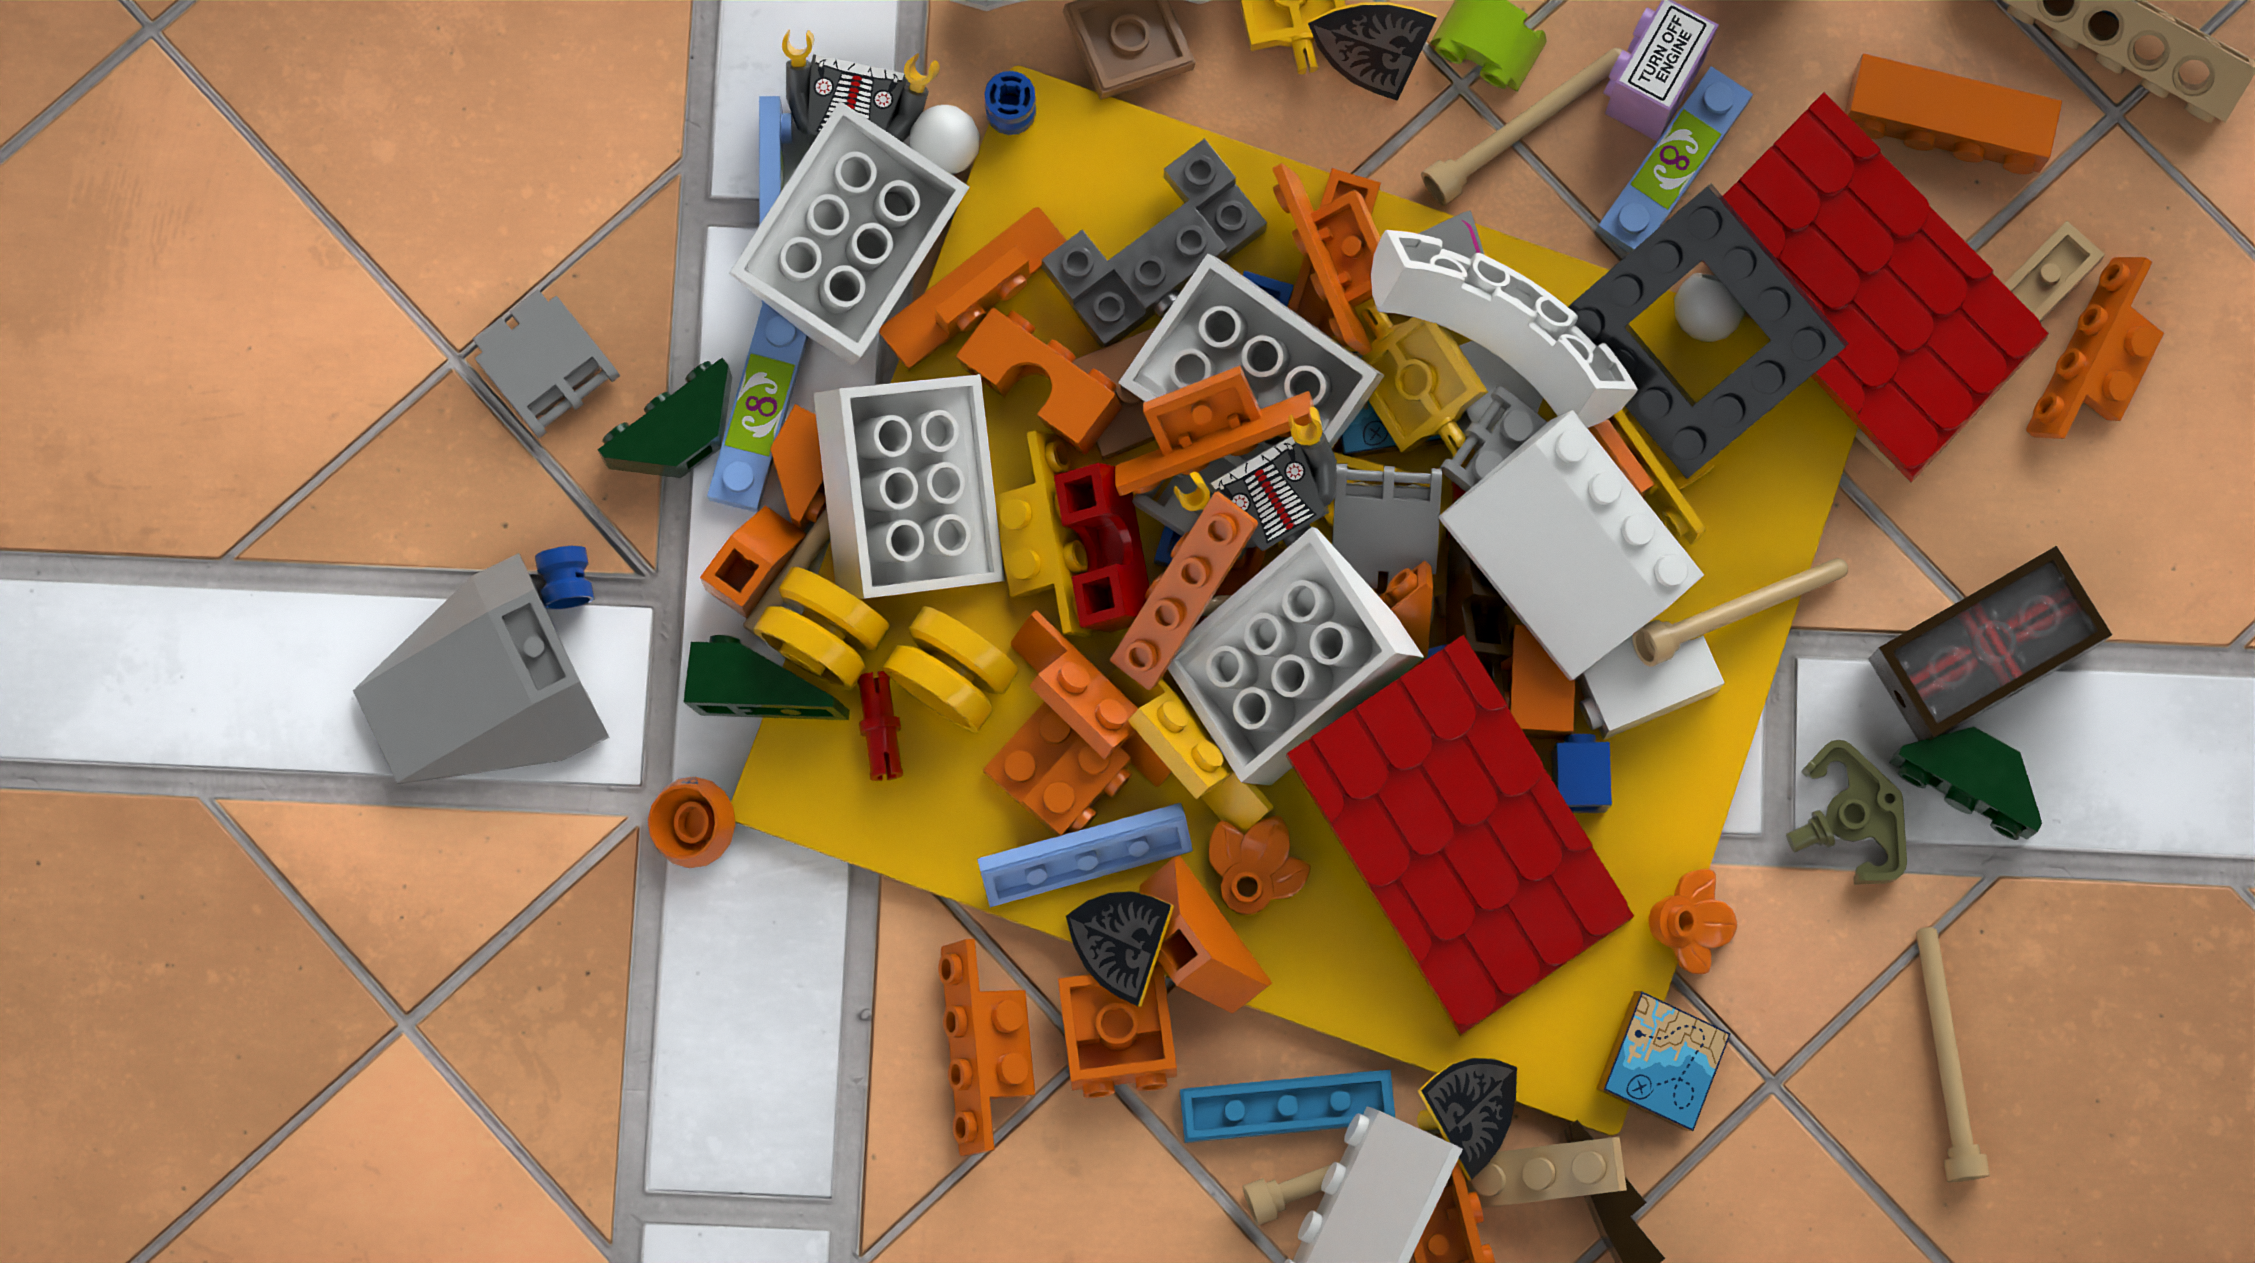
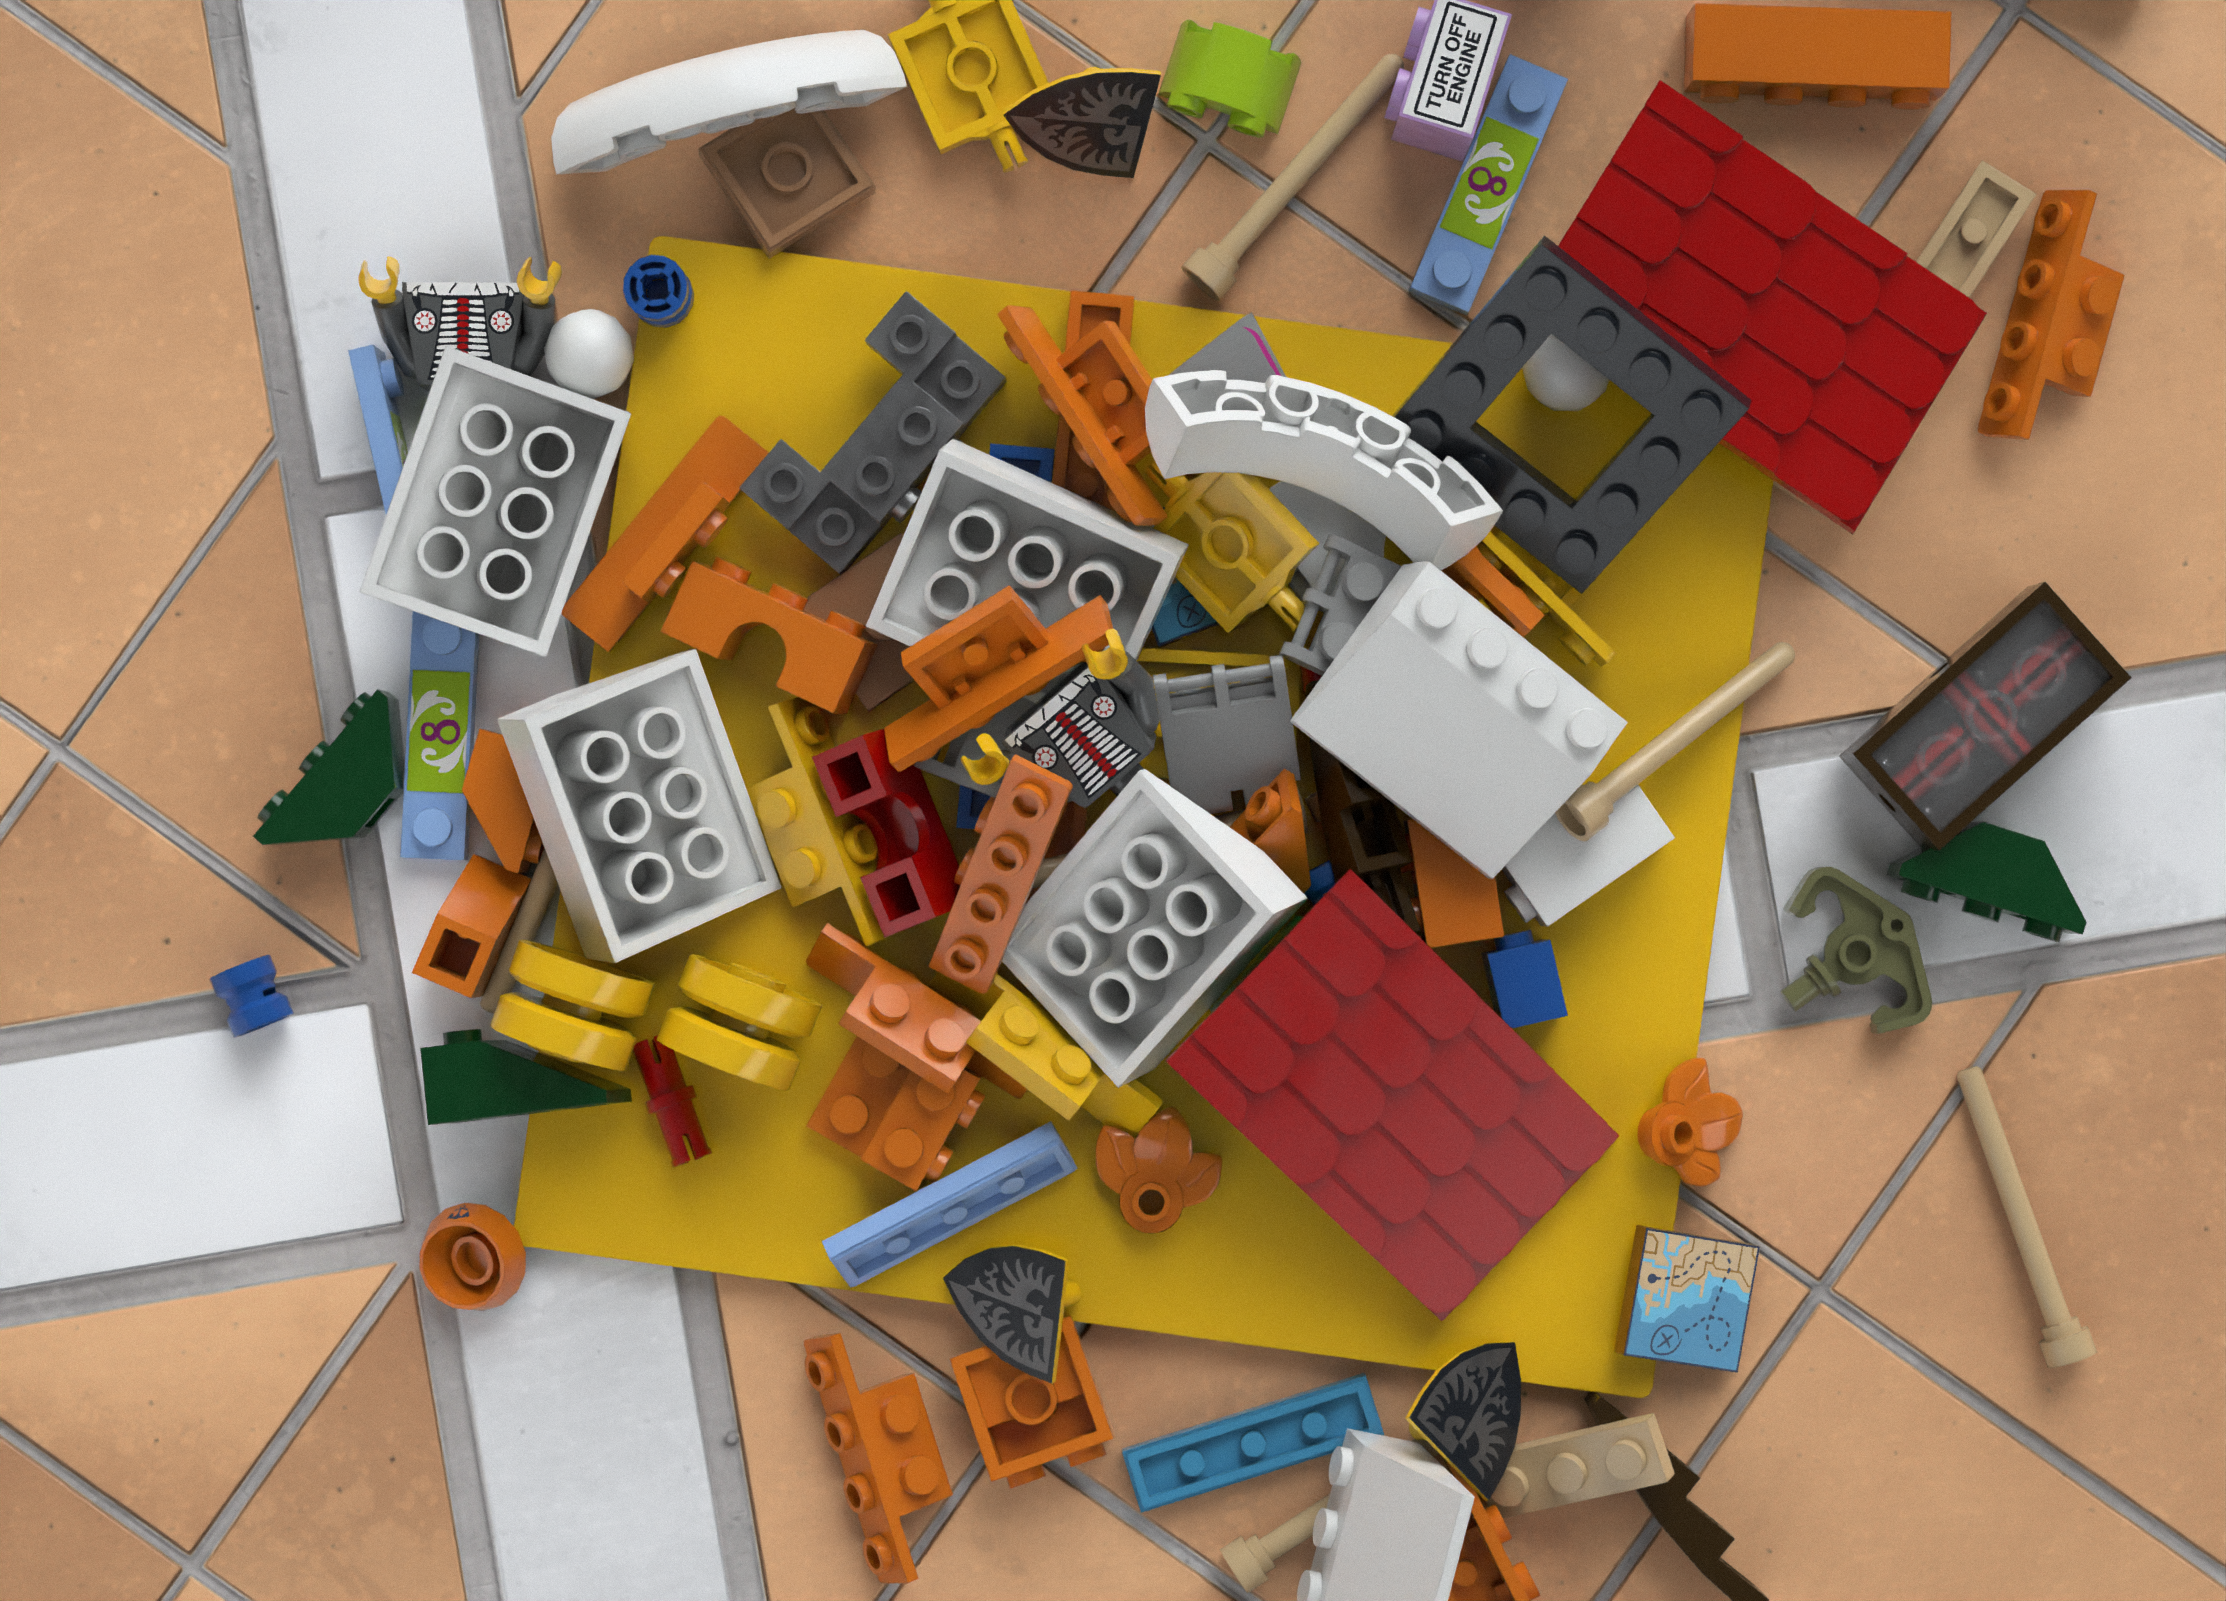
camera: 10 degrees left, 10 degrees up
light grey wedge [353,553,610,784] -> none
light grey plate [473,289,620,439] -> none
orange slope [1140,855,1272,1014] -> none

